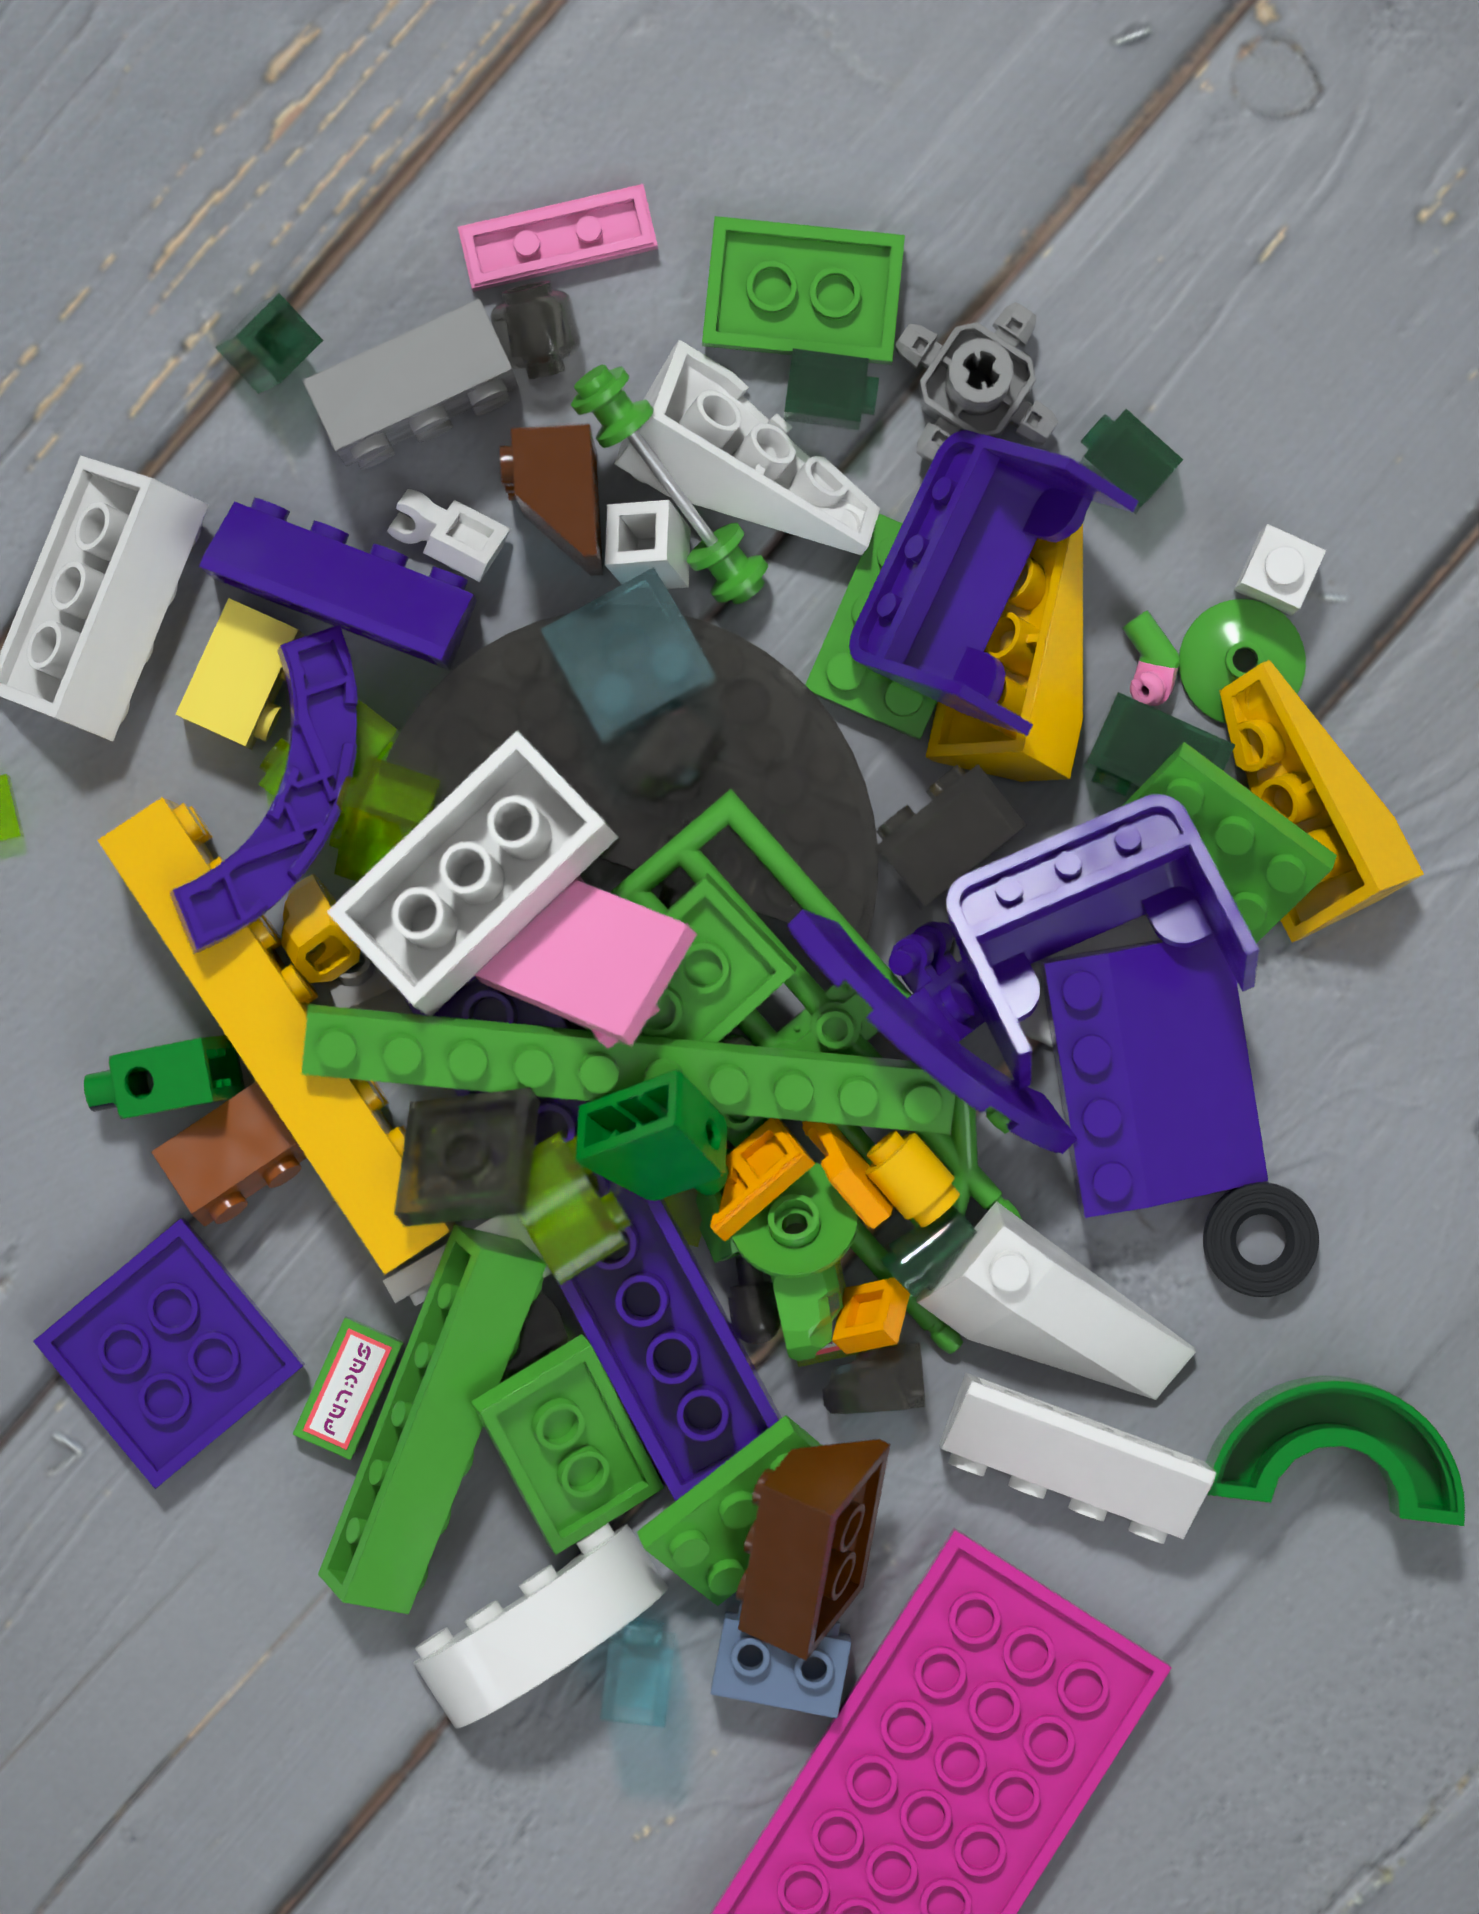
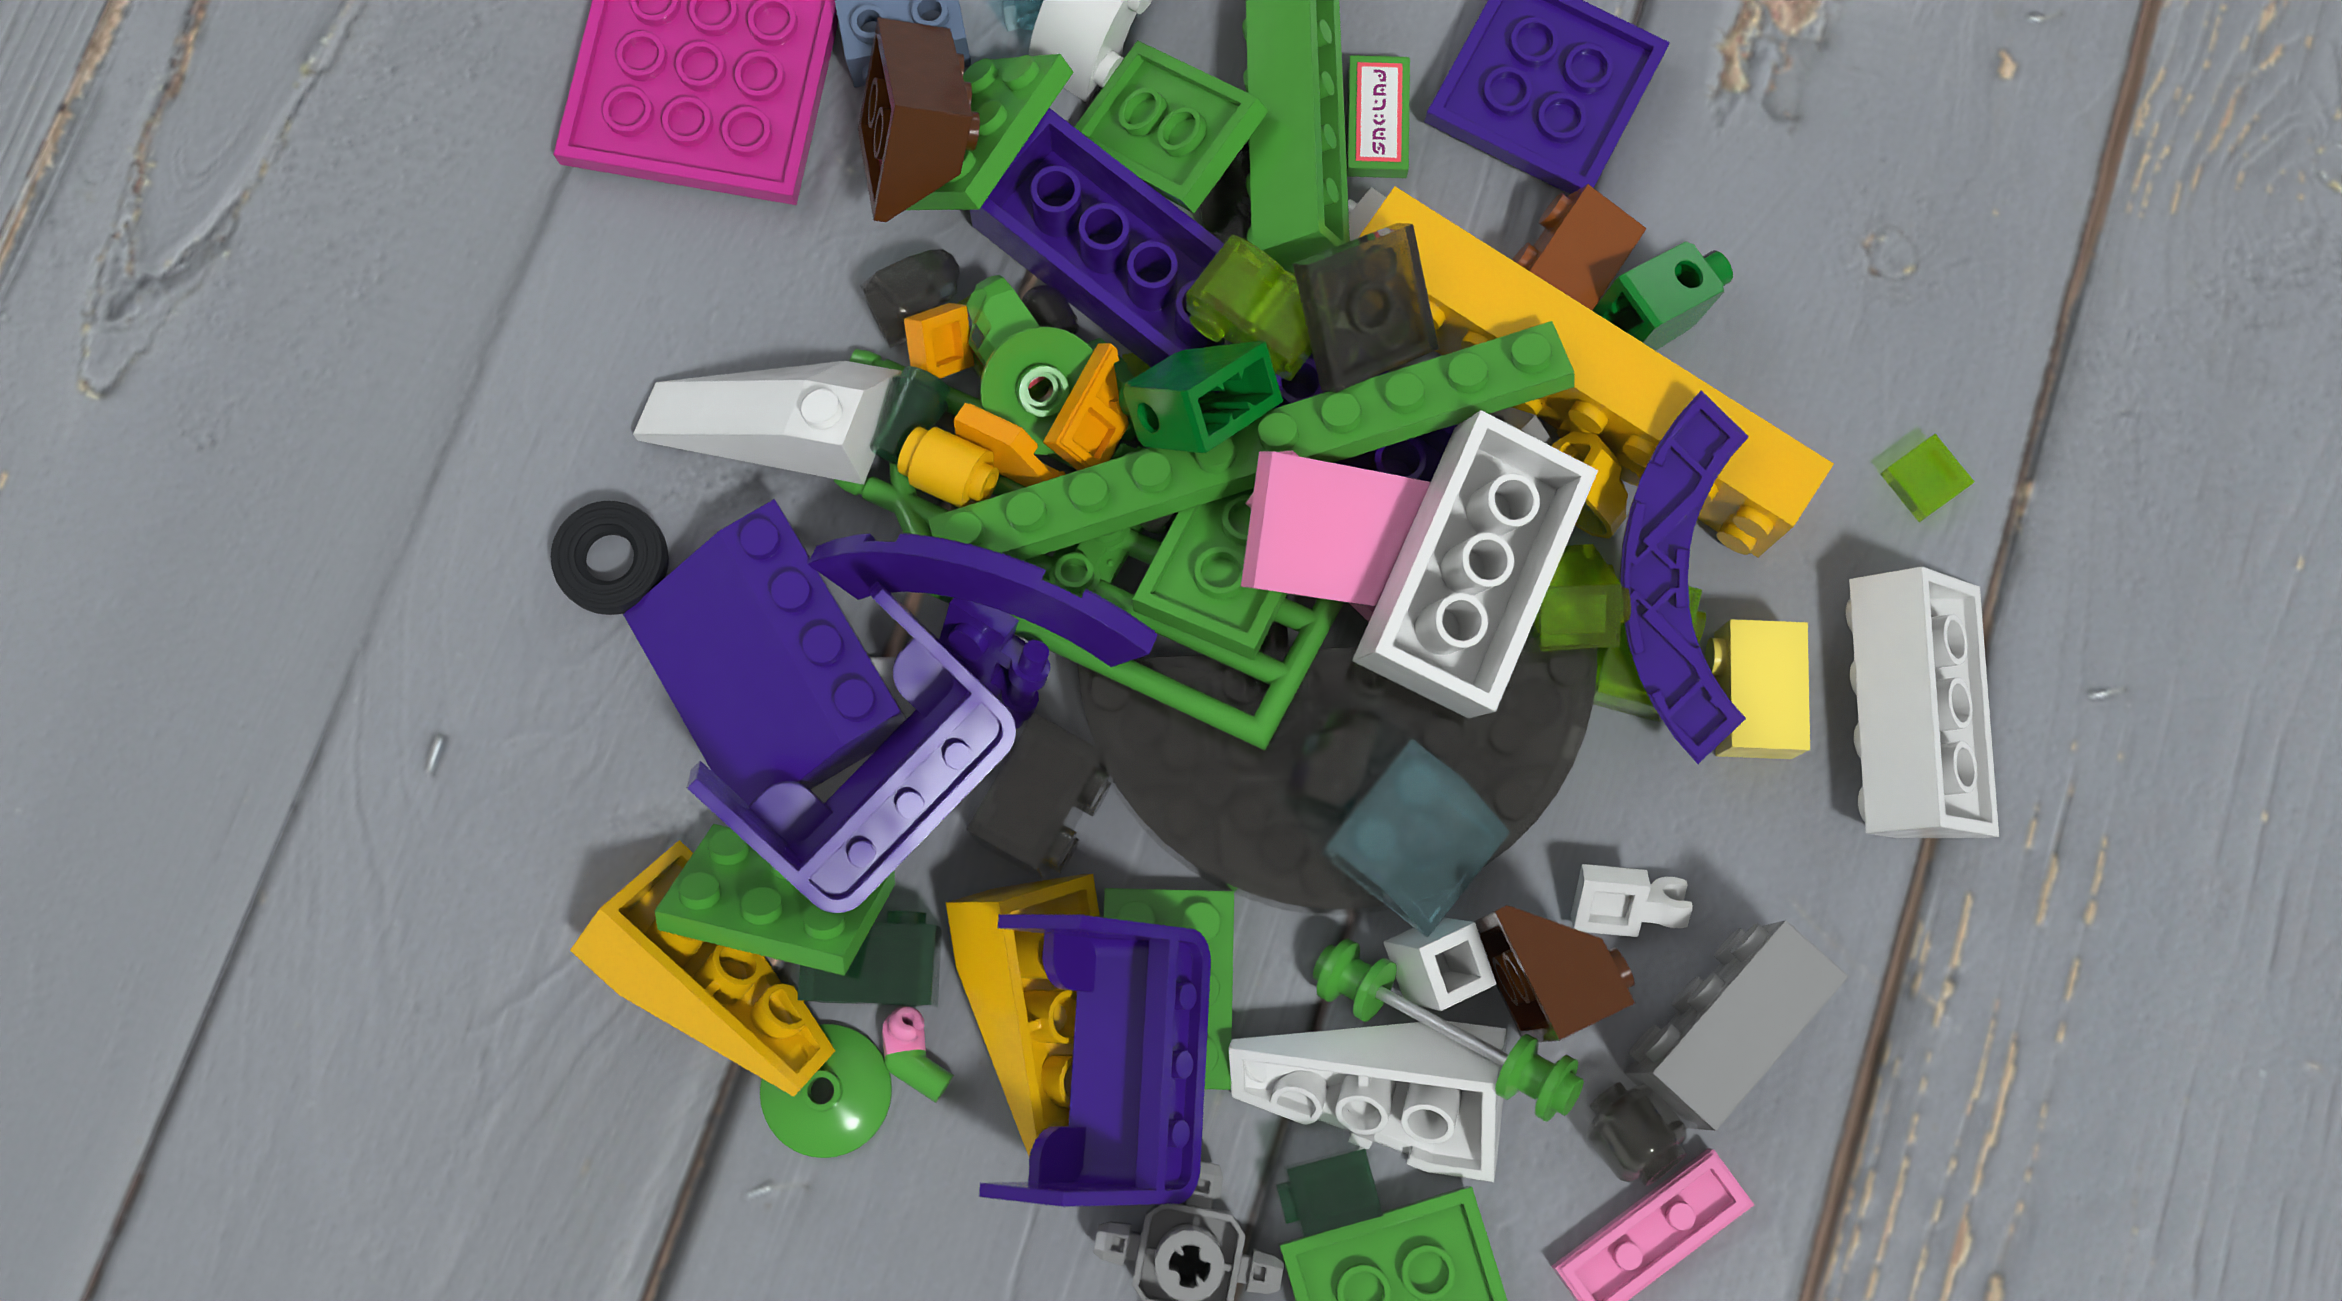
camera: 150 degrees right, 10 degrees down
dark purple slope [199,497,477,671] -> none
clear green brick [215,293,323,394] -> none
white slope [939,1372,1217,1544] -> none
clear green brick [1080,409,1183,514] -> none
green brick [1206,1376,1465,1526] -> none
white brick [1234,524,1326,616] -> none

